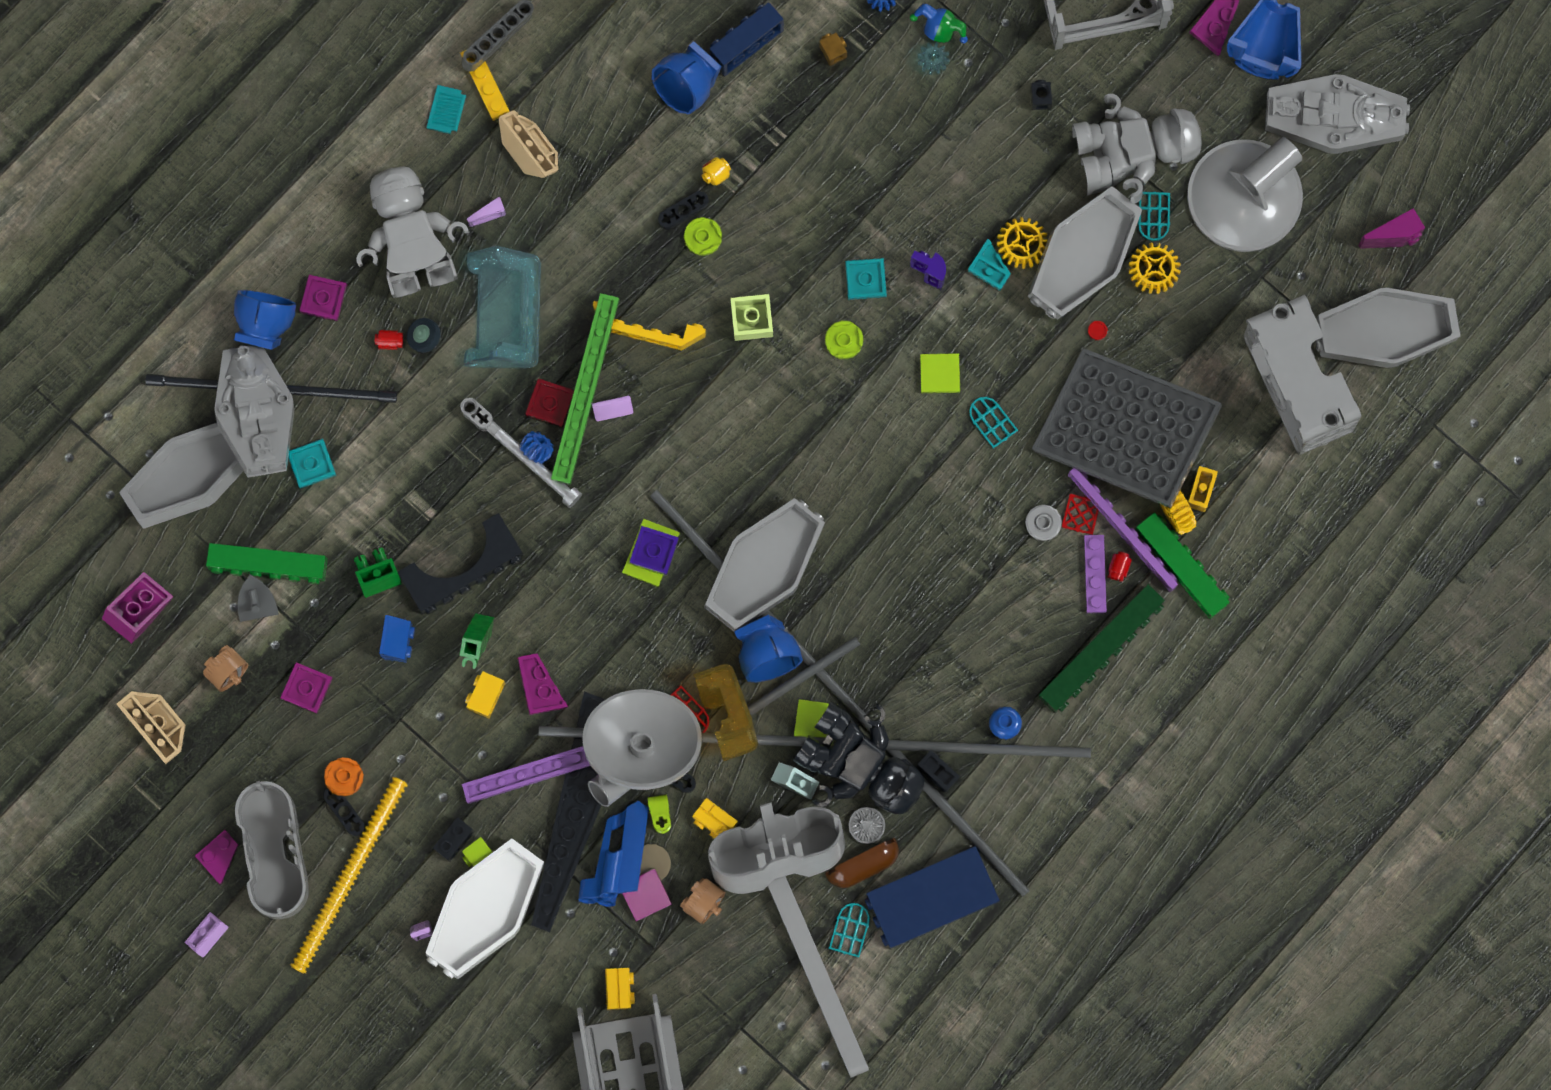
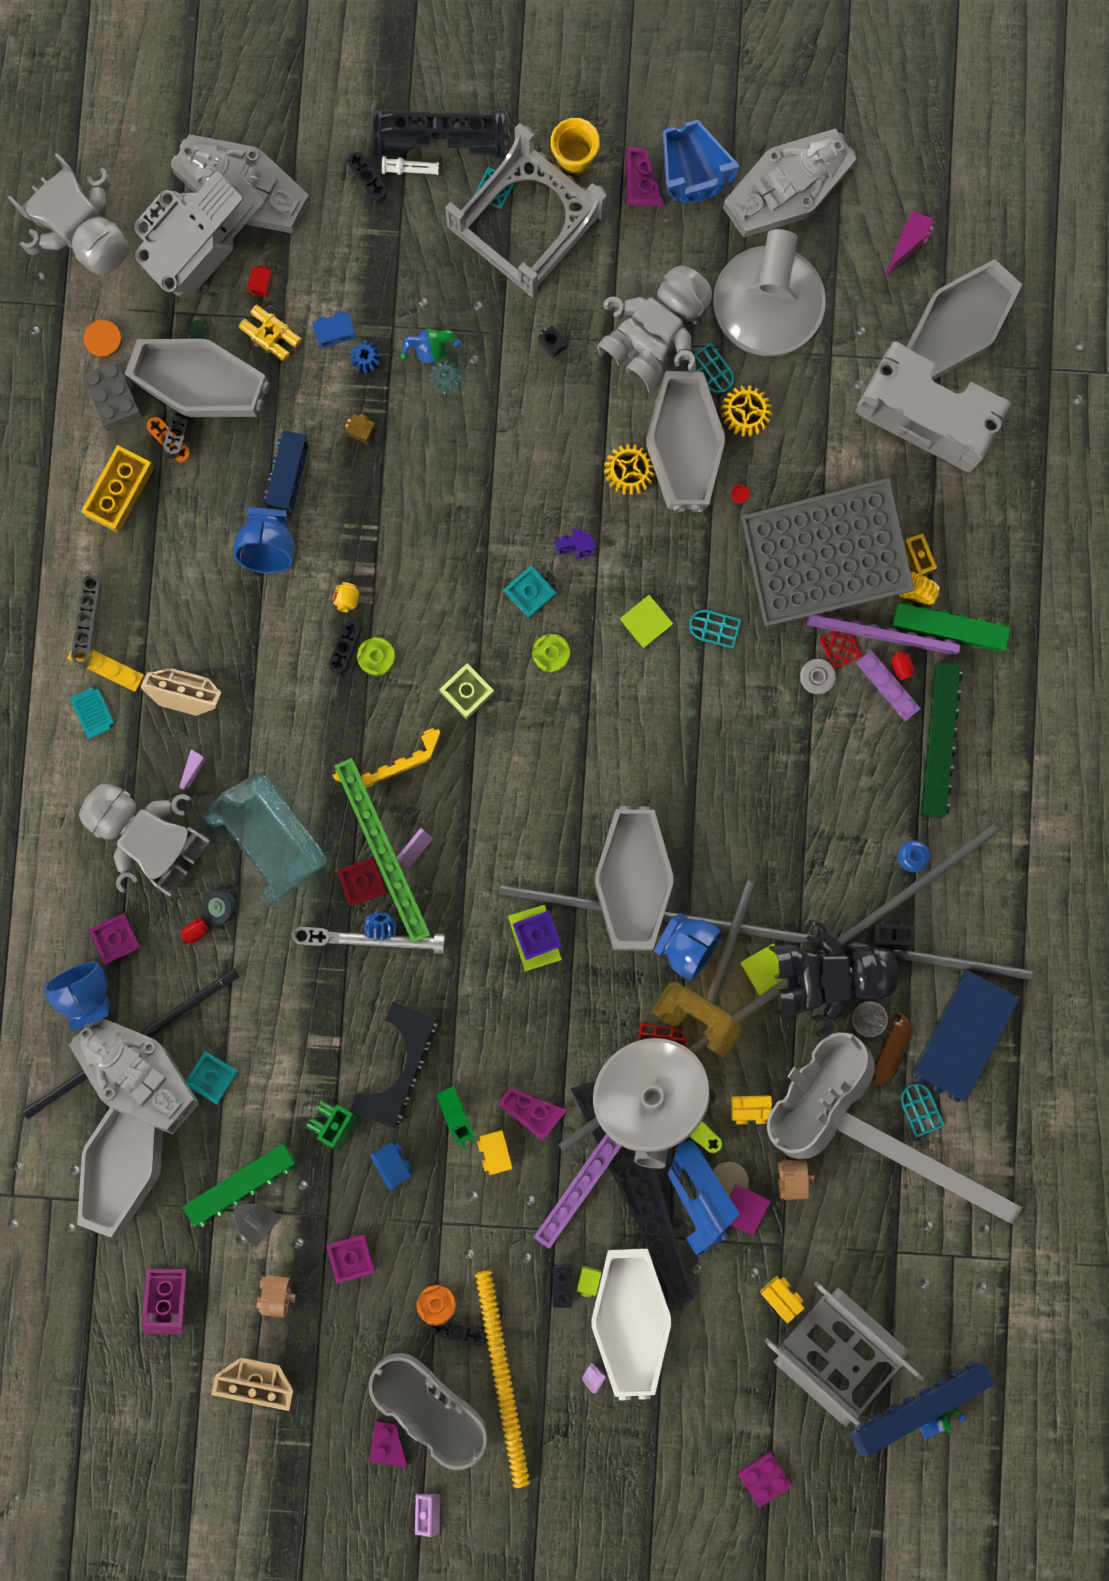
camera: 45 degrees left, 5 degrees up
light aqua slope [771,762,819,800] -> none
teal wing [968,239,1011,291] -> none

